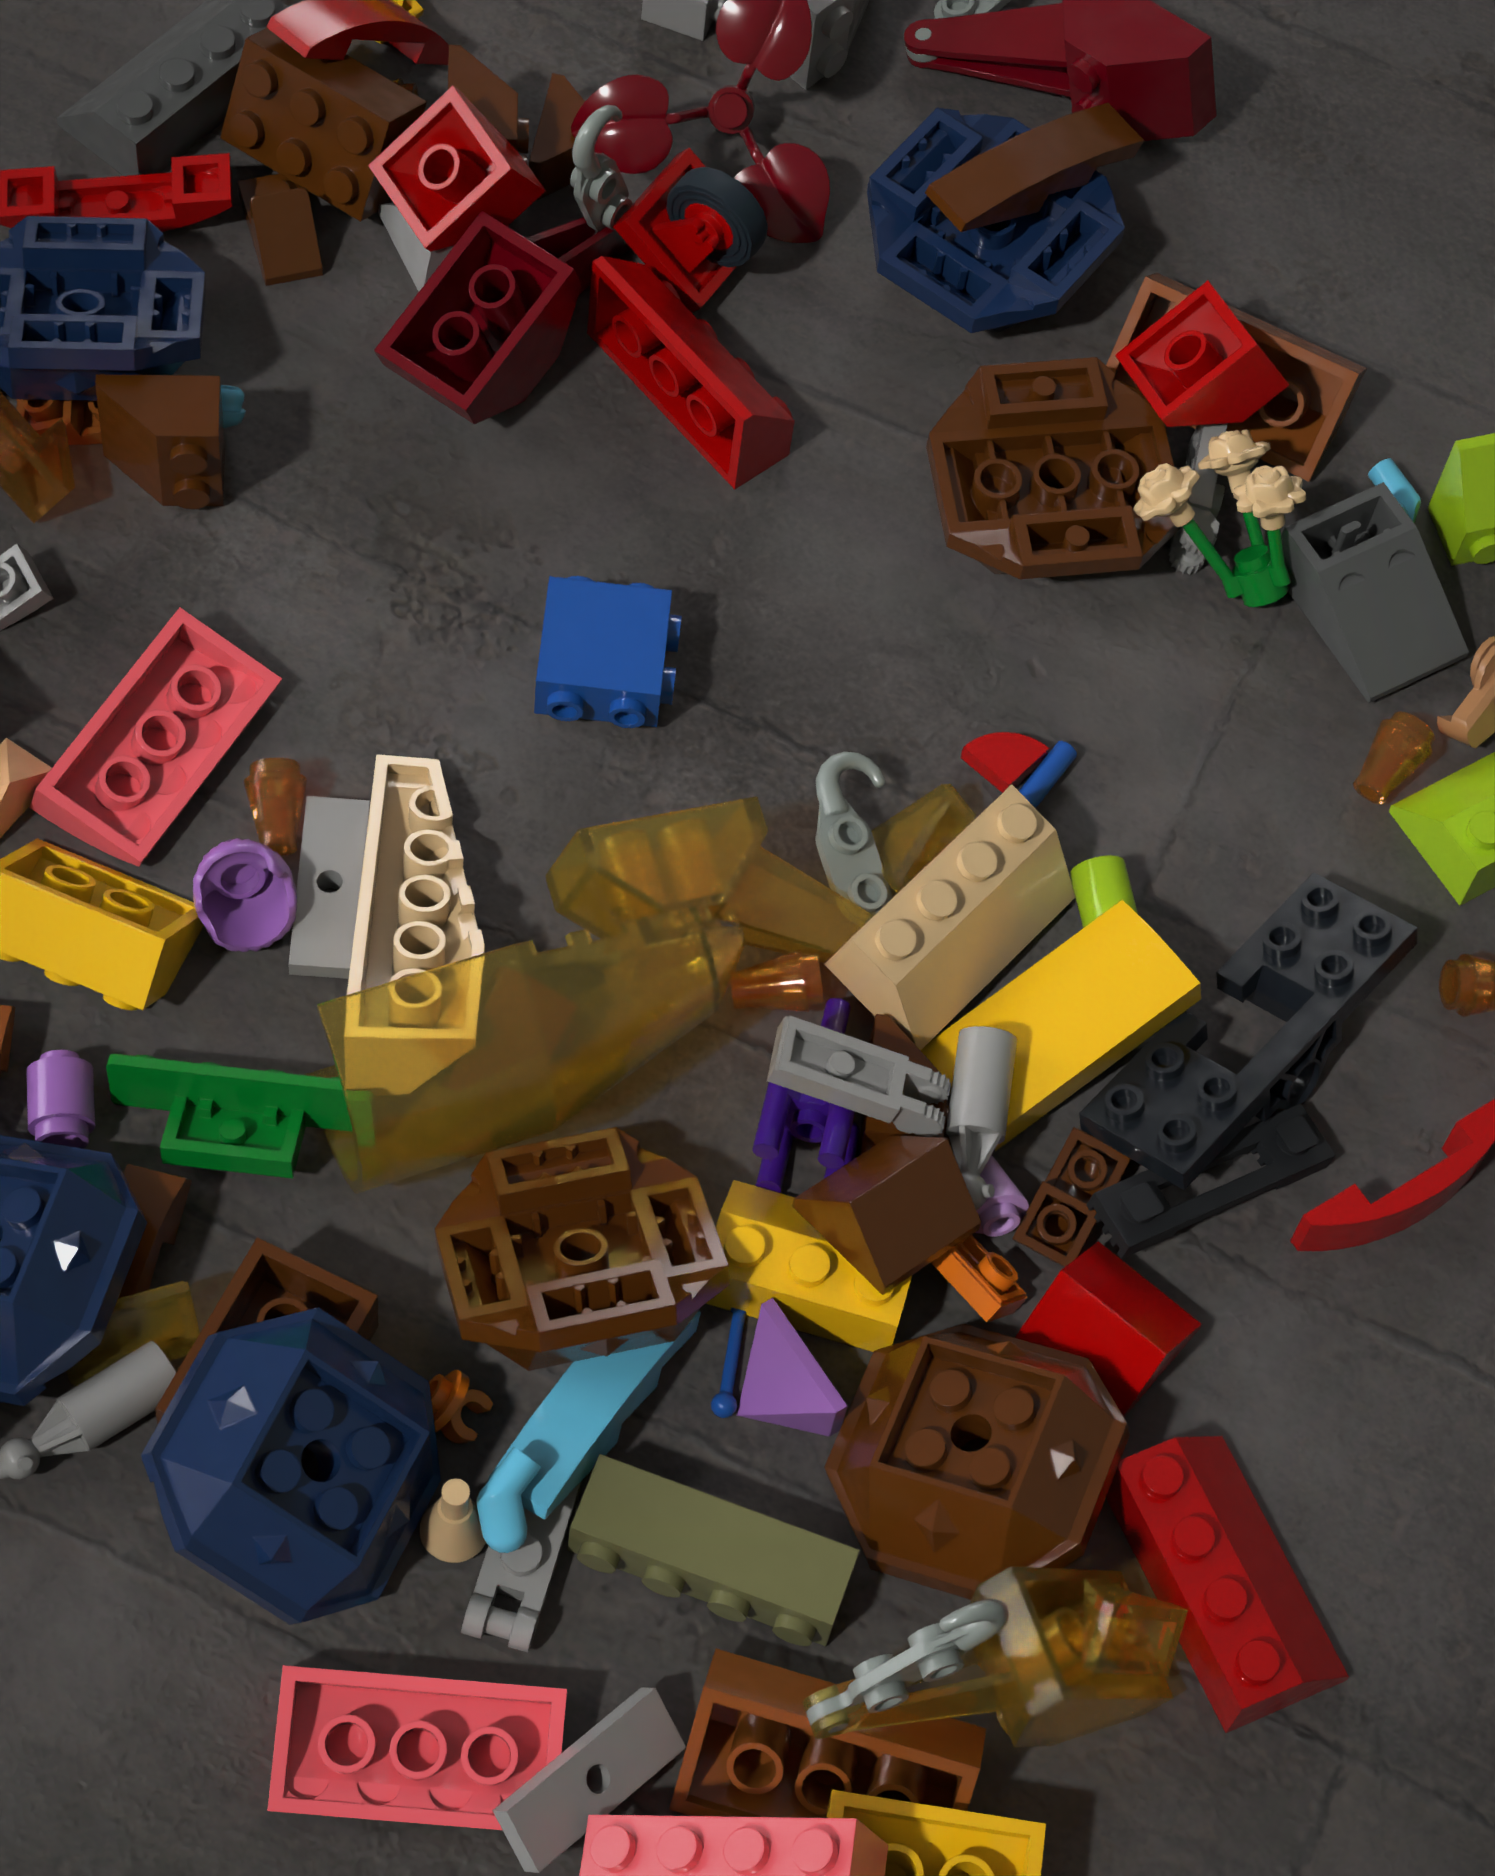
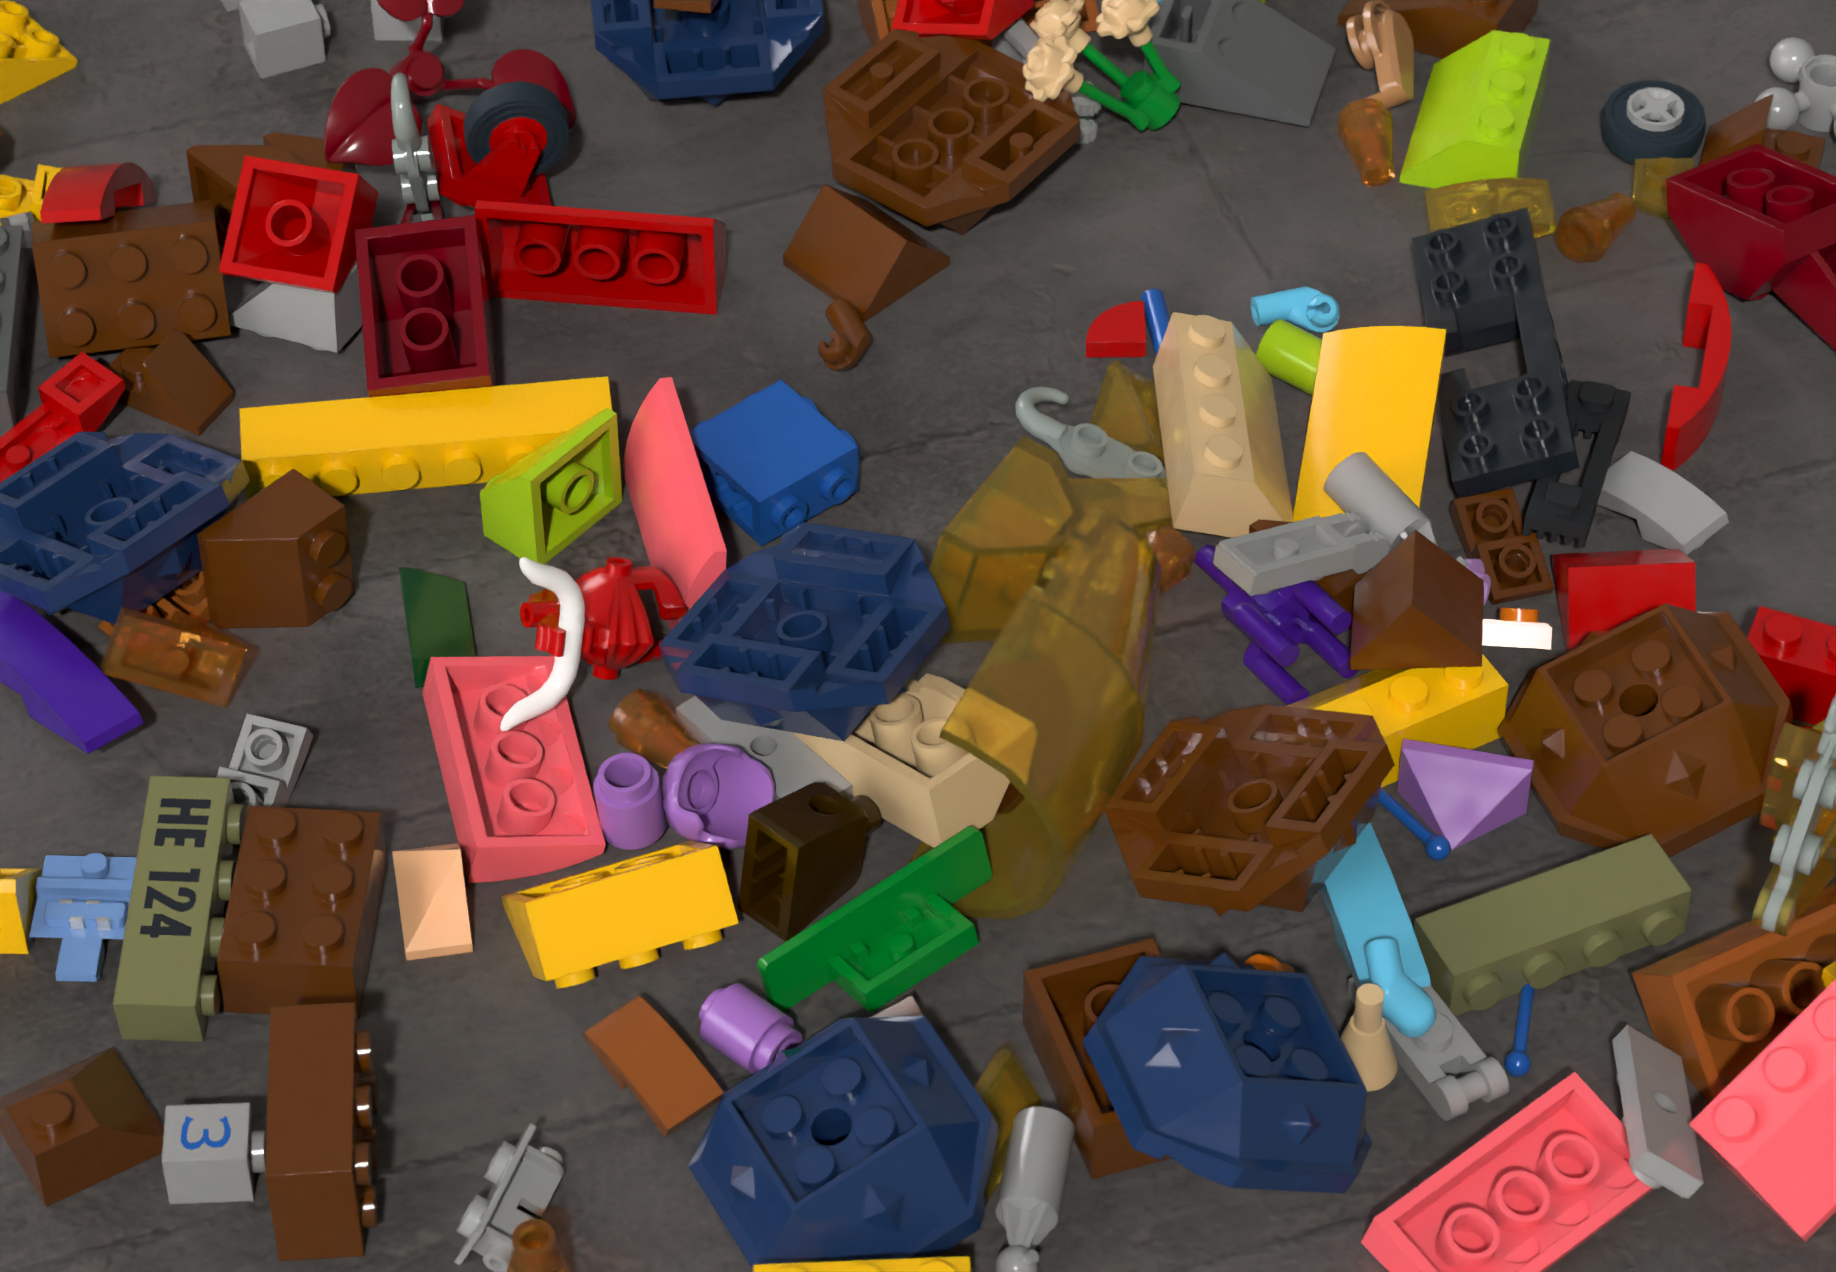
camera: 35 degrees left, 15 degrees down
none -> yellow brick [239,376,612,500]
none -> dark green slope [399,567,476,688]
none -> lime slope [480,408,623,565]
none -> red helmet [500,557,687,731]
none -> medium lavender brick [593,753,667,850]
none -> coral slope [623,377,727,631]
none -> dark blue piece [659,522,951,741]
none -> dark brown torso [738,781,881,942]
none -> reddish brown slope [783,184,950,322]
none -> reddish brown arm [818,299,872,372]
none -> medium azure arm [1250,286,1340,333]
none -> clear yellow slope [1425,178,1558,238]
none -> blue hinge [1504,983,1535,1077]
none -> light grey slope [1597,451,1729,555]

